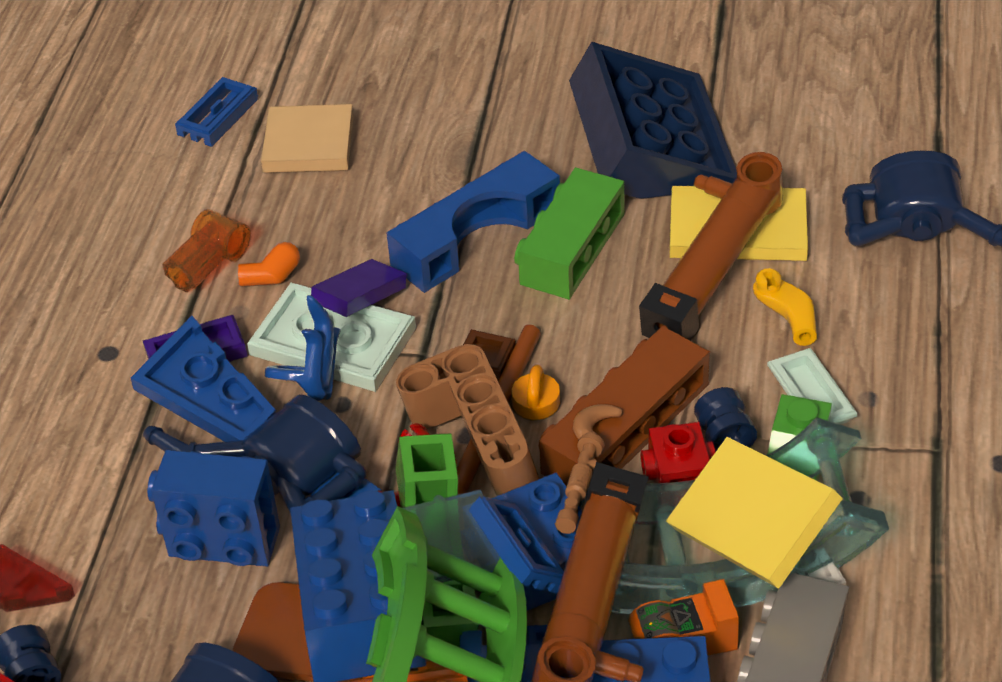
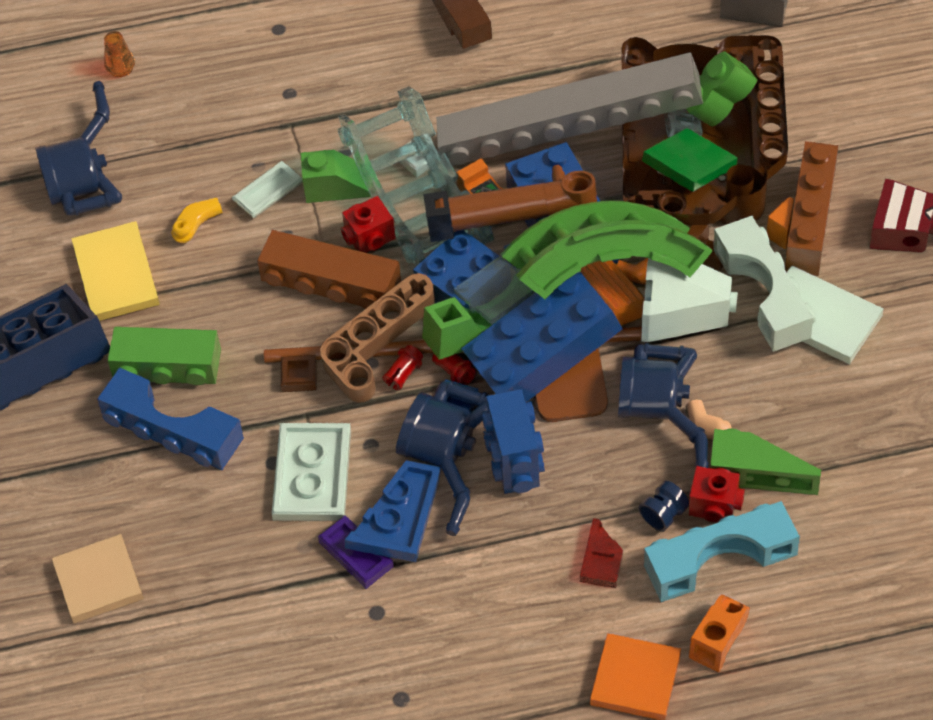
camera: 110 degrees left, 10 degrees up
clear orange piece [162,209,251,293] -> none
blue tile [175,77,258,147] -> none
orange arm [238,242,300,286] -> none
blue piece [265,295,341,401] -> none
dark purple tile [311,259,407,317] -> none
blue tile [469,496,564,593] -> none
light orange tile [512,364,560,420] -> none
medium nougat piece [555,404,622,534] -> none
dark orange piece [639,152,783,341] -> none
light yellow tile [666,437,843,589] -> none
dark blue wheel [694,387,757,452] -> none

